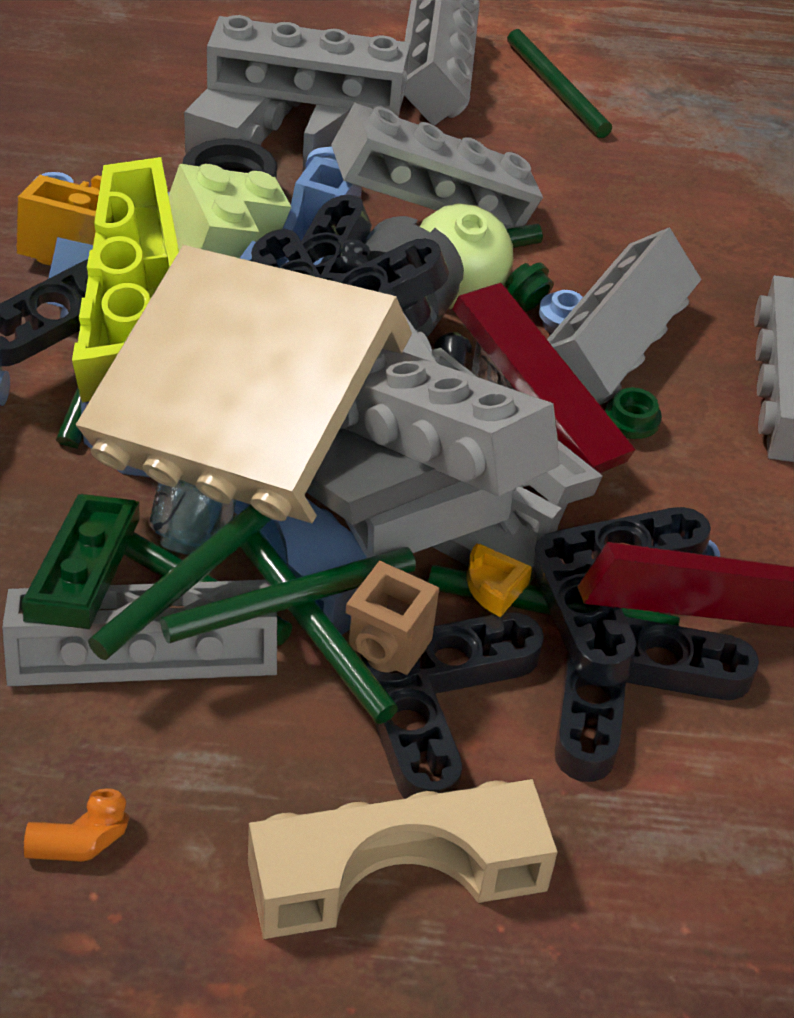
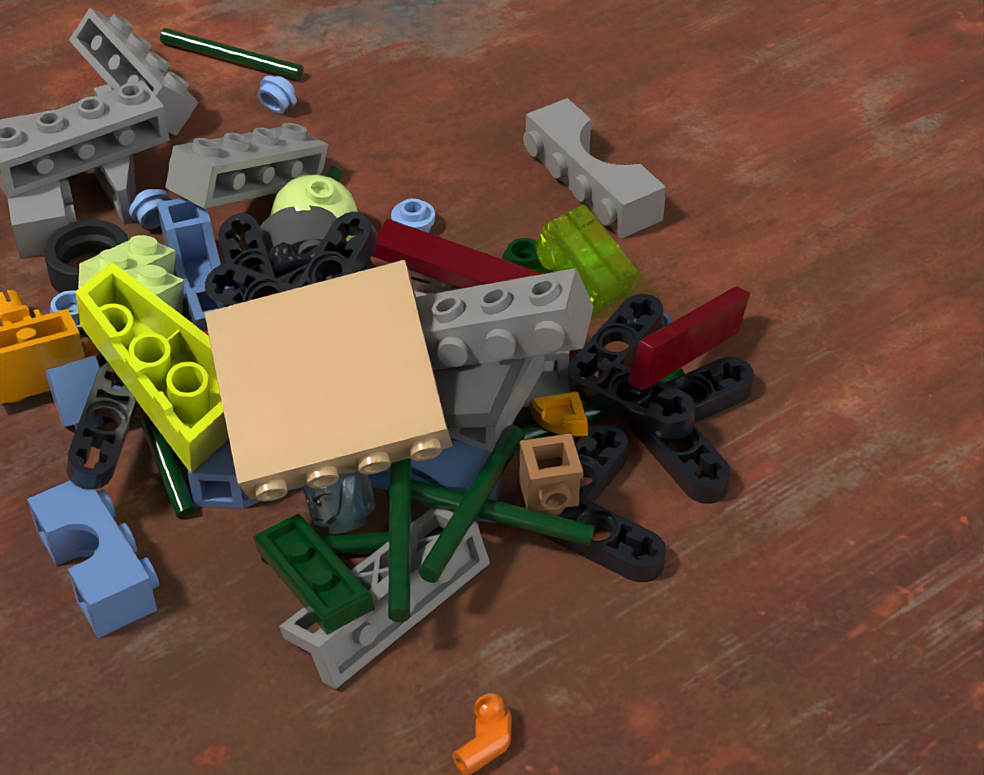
camera: 35 degrees left, 0 degrees up
tan arch [248,779,557,939] -> none
dark green plate [505,262,554,312] -> none
light grey brick [547,227,702,405] -> none
none -> light blue plate [257,76,297,114]
none -> clear neon green brick [535,204,639,314]

